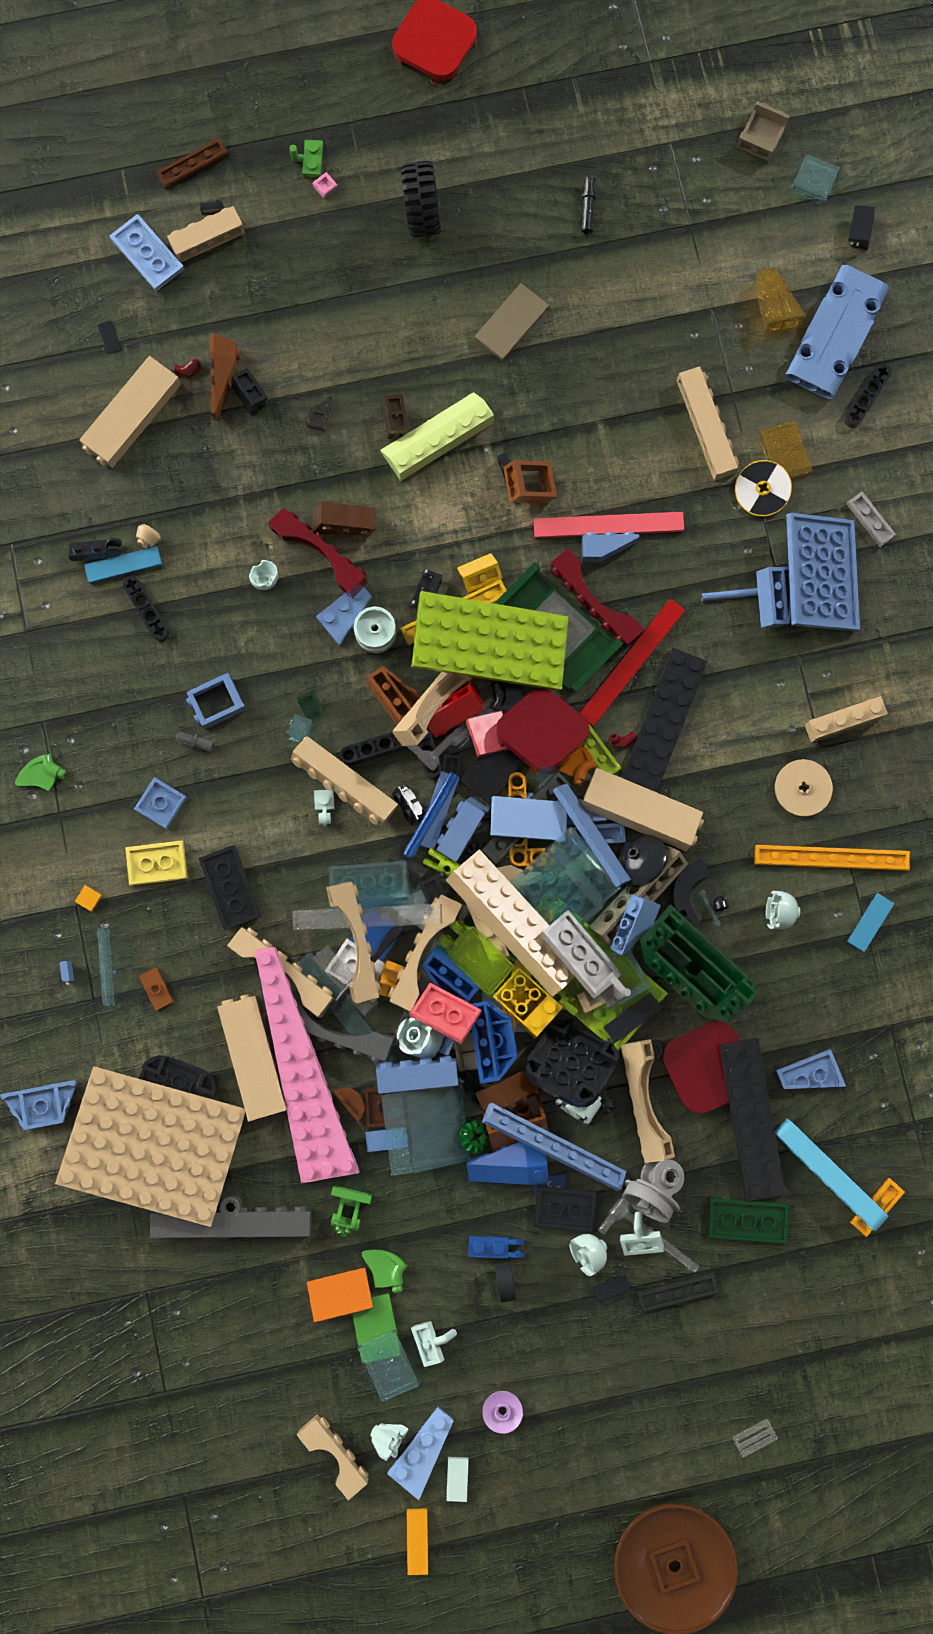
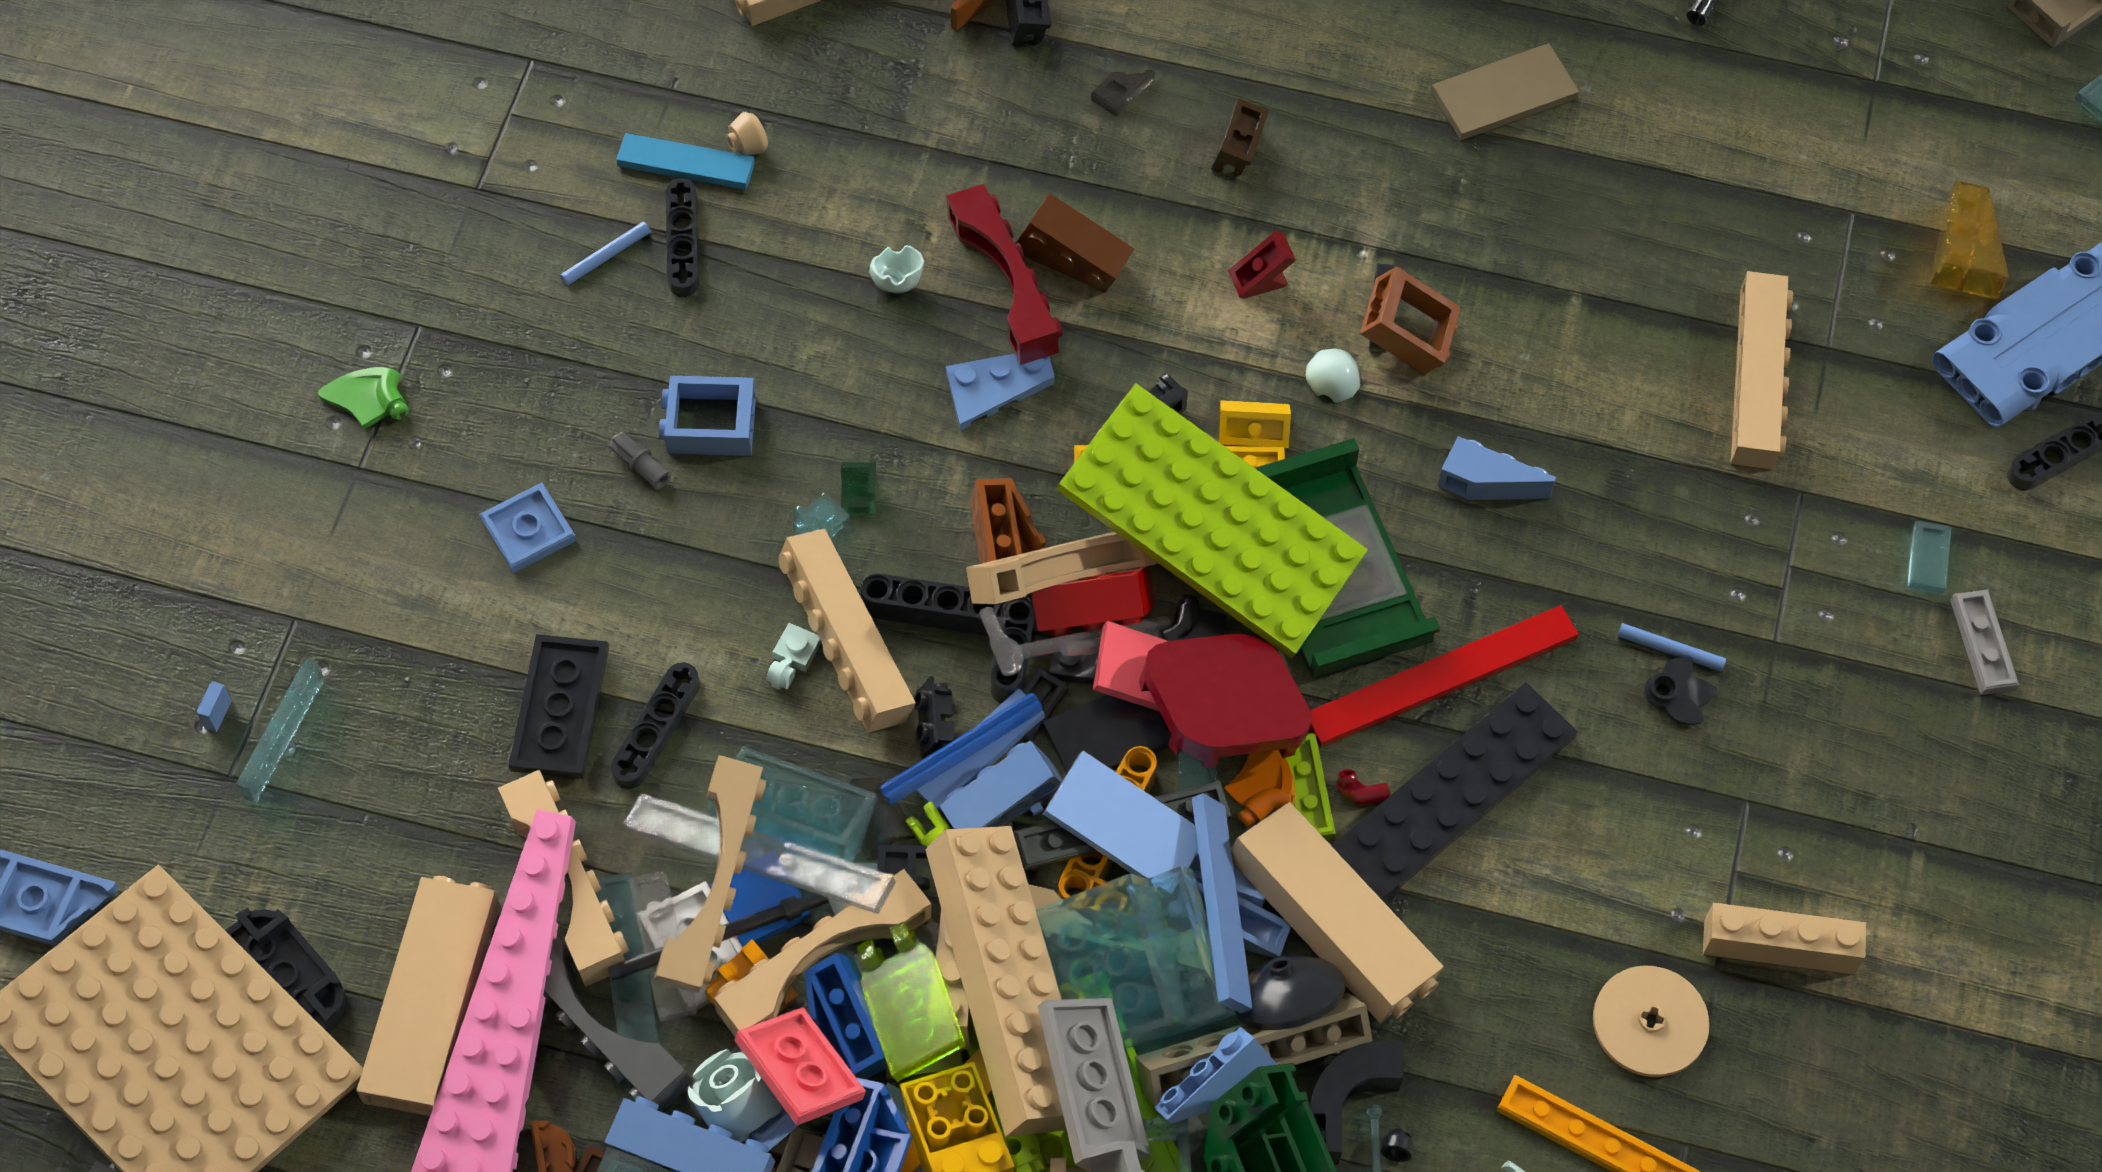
camera: 25 degrees right, 20 degrees down
black hinge [68,537,122,561] -> none
light orange tile [75,885,103,912] -> none
light yellow tile [125,840,188,886] -> none
dark orange plate [139,967,174,1011] -> none
light aqua wheel [354,606,397,654] -> none
yellowish green slope [381,392,494,481] -> none
coral tile [534,512,684,539] -> none
dark red arch [550,548,645,649] -> none
piece [735,460,792,517] -> none
medium blue wedge [756,567,791,628] -> none
clear yellow tile [759,420,813,479] -> none
medium blue plate [786,512,860,631] -> none
none -> medium blue bar [560,221,651,286]
none -> black beam [611,662,700,789]
none -> dark red slope [1228,231,1296,299]
none -> light aqua hair [1306,348,1361,403]
none -> black plate [1644,658,1717,725]
none -> clear light blue tile [1907,521,1952,594]

